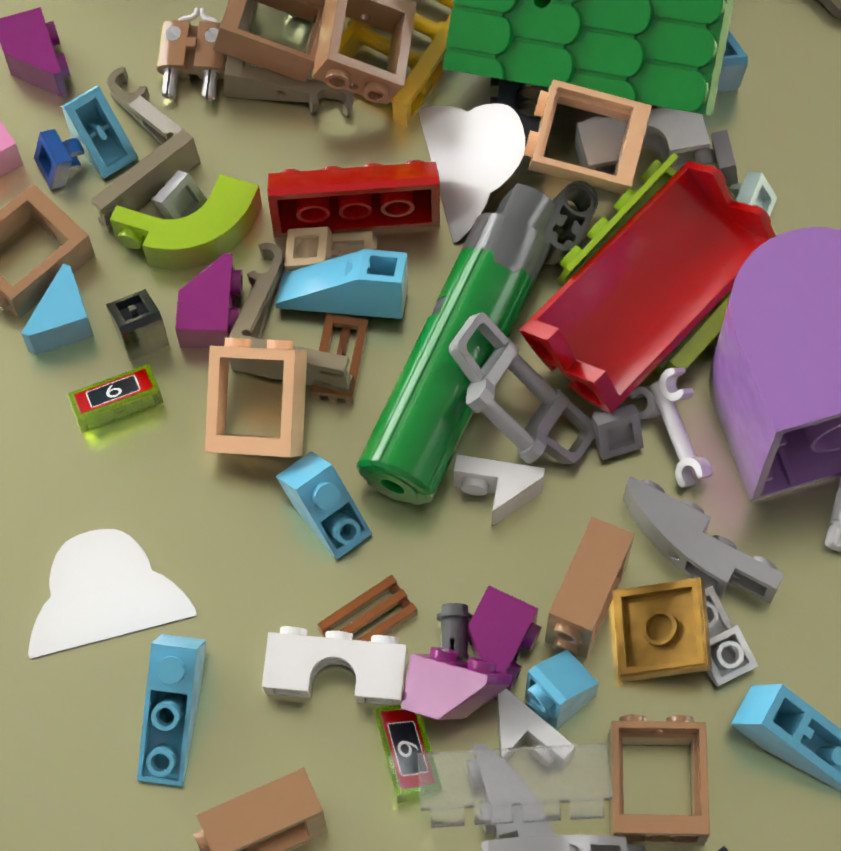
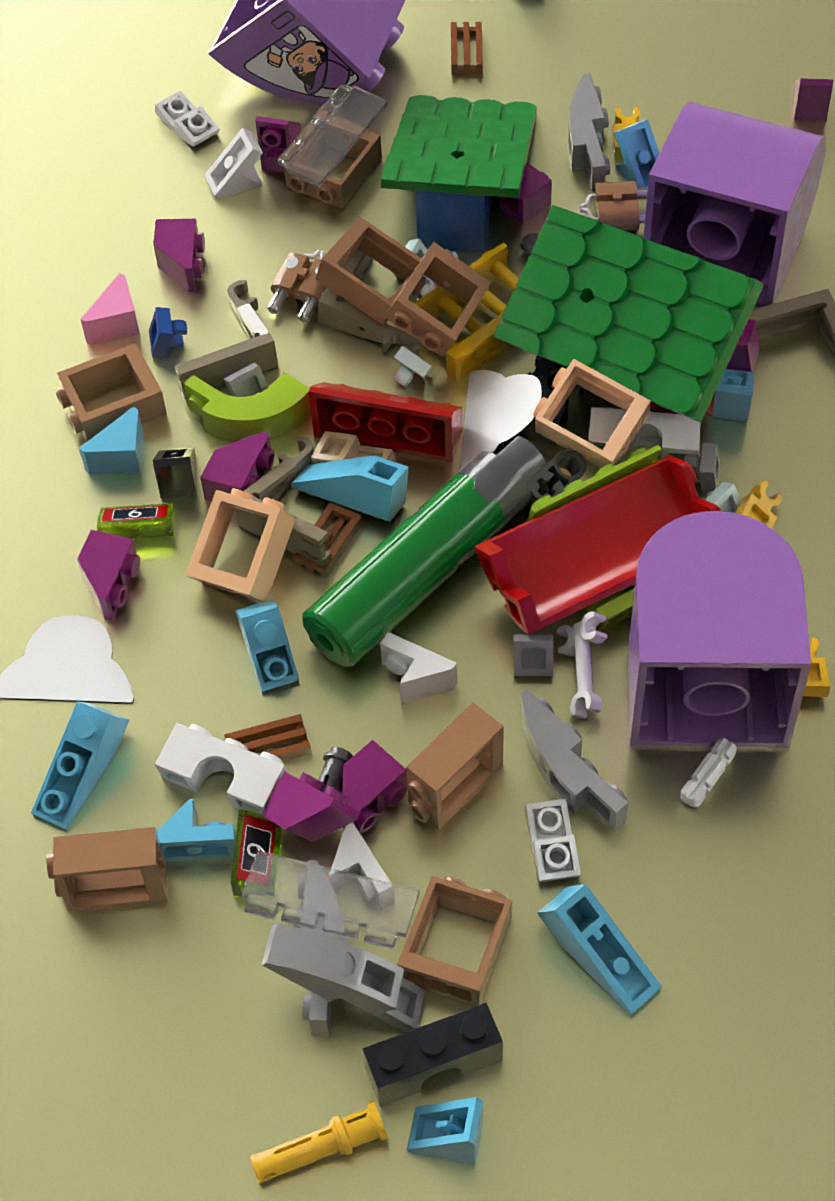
camera: 20 degrees right, 10 degrees down
medium azure slope [61,85,139,179] -> none
light grey bar [449,312,595,465] -> none
medium azure slope [525,649,599,731] -> none
pearl gold tile [612,577,712,682] -> none
none -> magenta slope [77,530,140,621]
none -> medium azure slope [157,799,238,862]
none -> light aqua tile [393,346,433,388]
none -> yellow plate [735,480,782,529]

